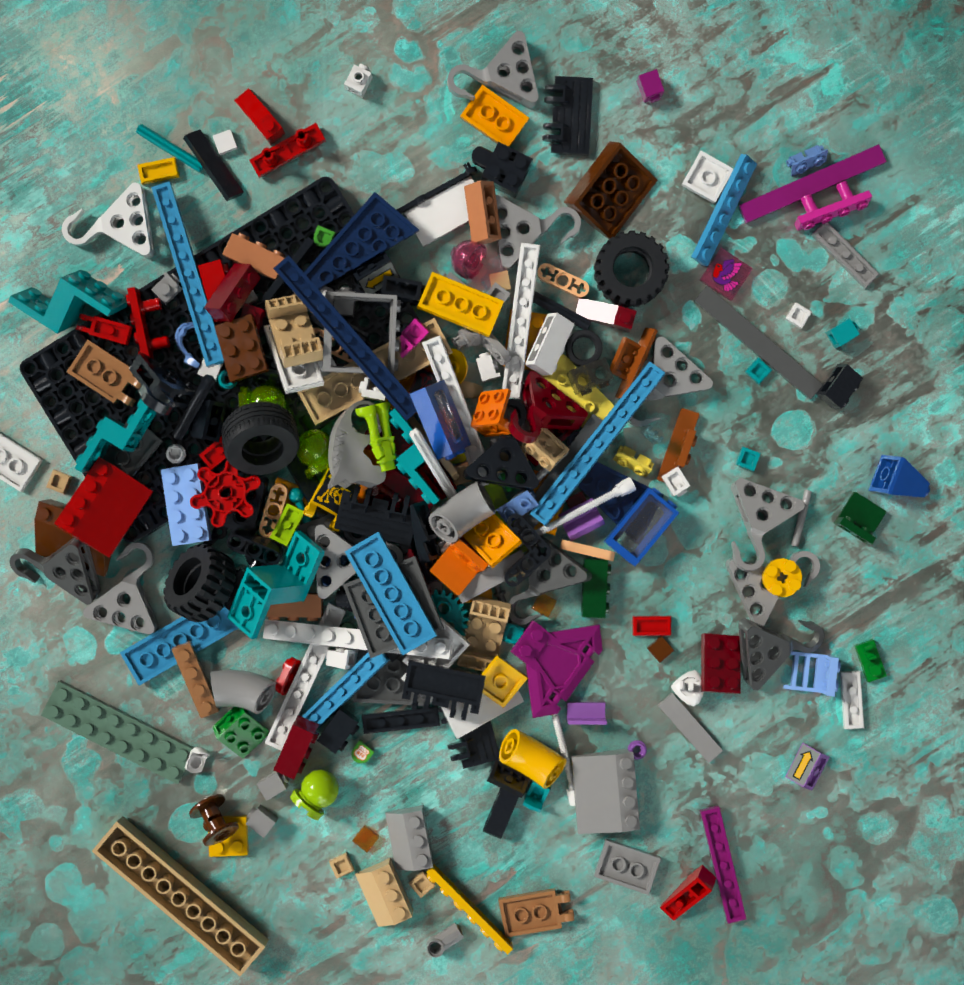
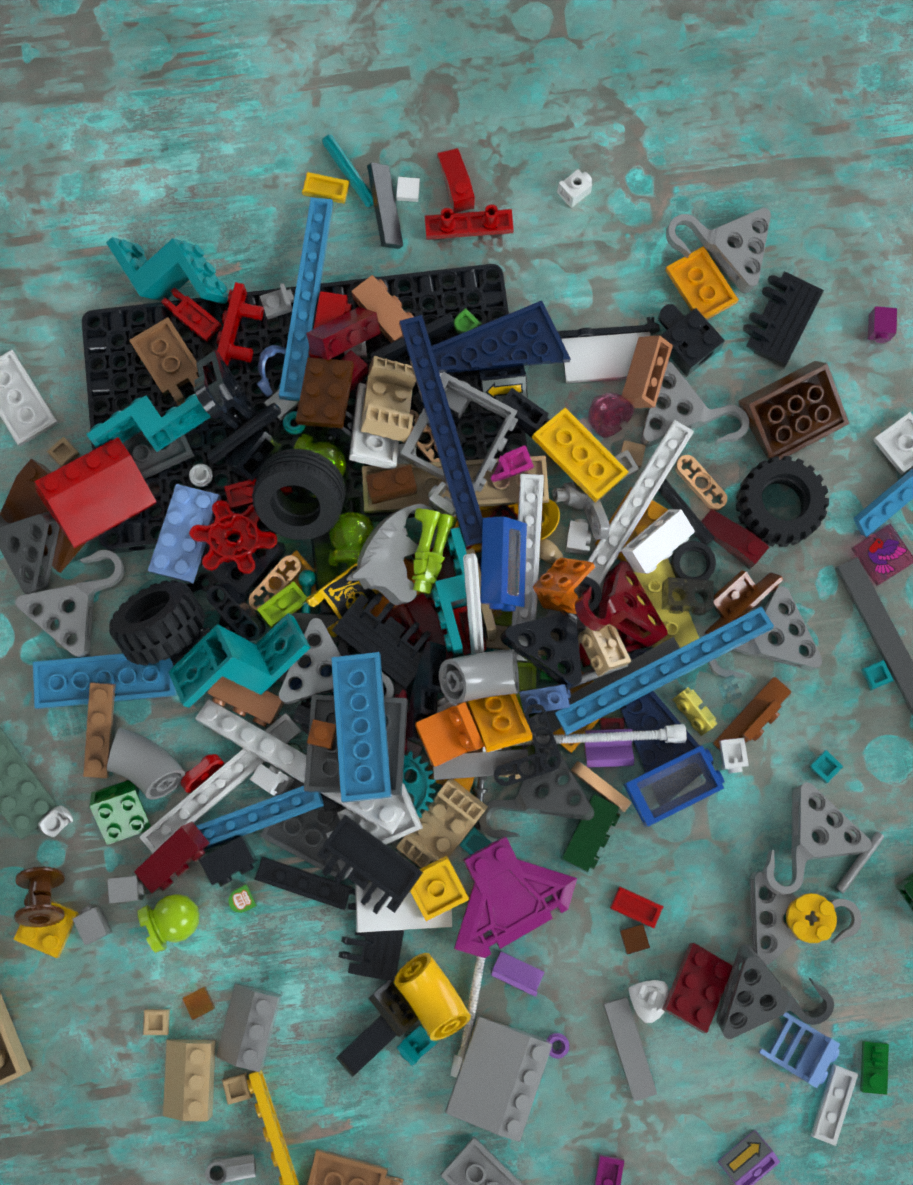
camera: 25 degrees right, 10 degrees down
white piece [62,182,155,259] -> none
clear orange tile [531,594,557,617] -> none
none -> dark orange plate [307,719,337,750]
none -> reddish brown brick [365,465,417,505]

